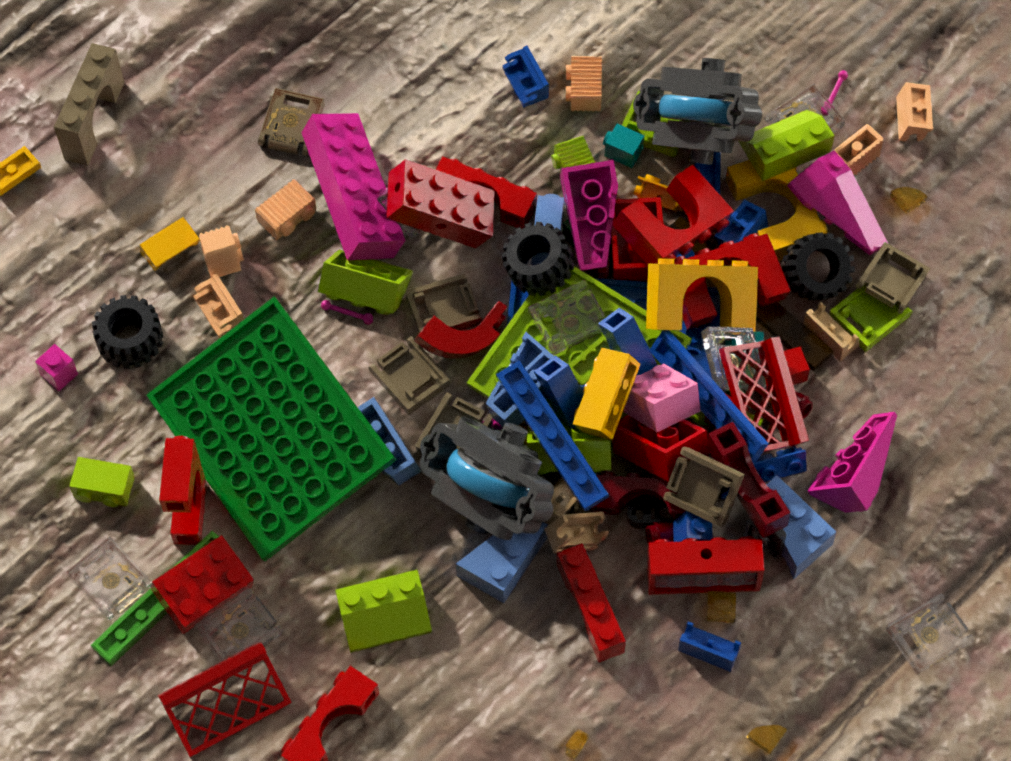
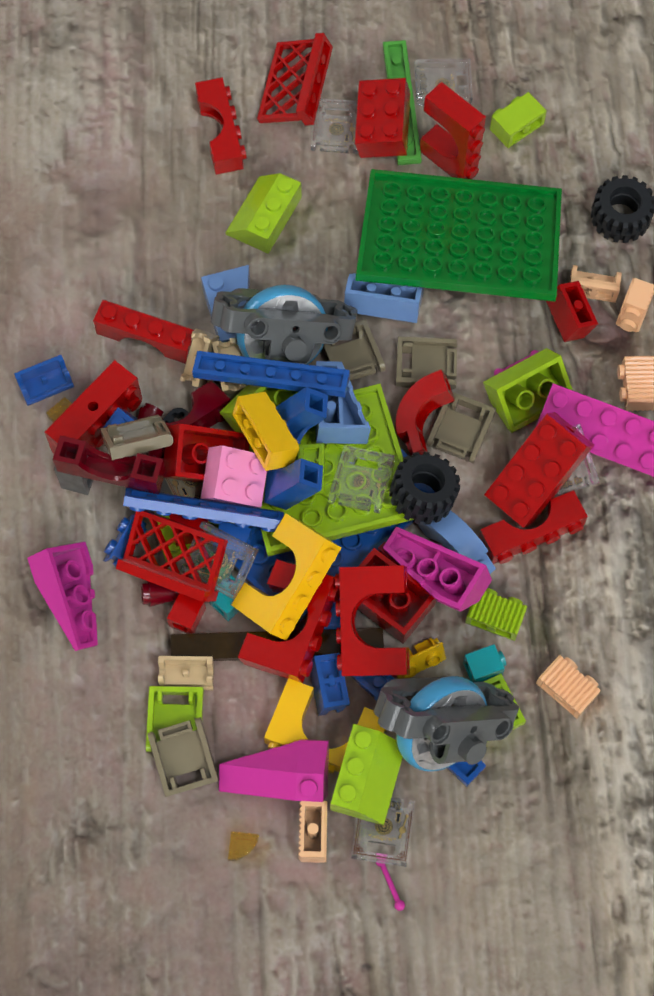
camera: 130 degrees right, 5 degrees up
dark pink brick [35,344,78,392] -> none
blue hinge [502,45,549,108] -> none
clear yellow tile [565,729,589,759] -> none
medium blue wedge [766,475,836,579] -> none
black tyre [782,232,855,301] -> none
light nougat hinge [896,82,933,141] -> none
none -> red brick [546,281,598,342]

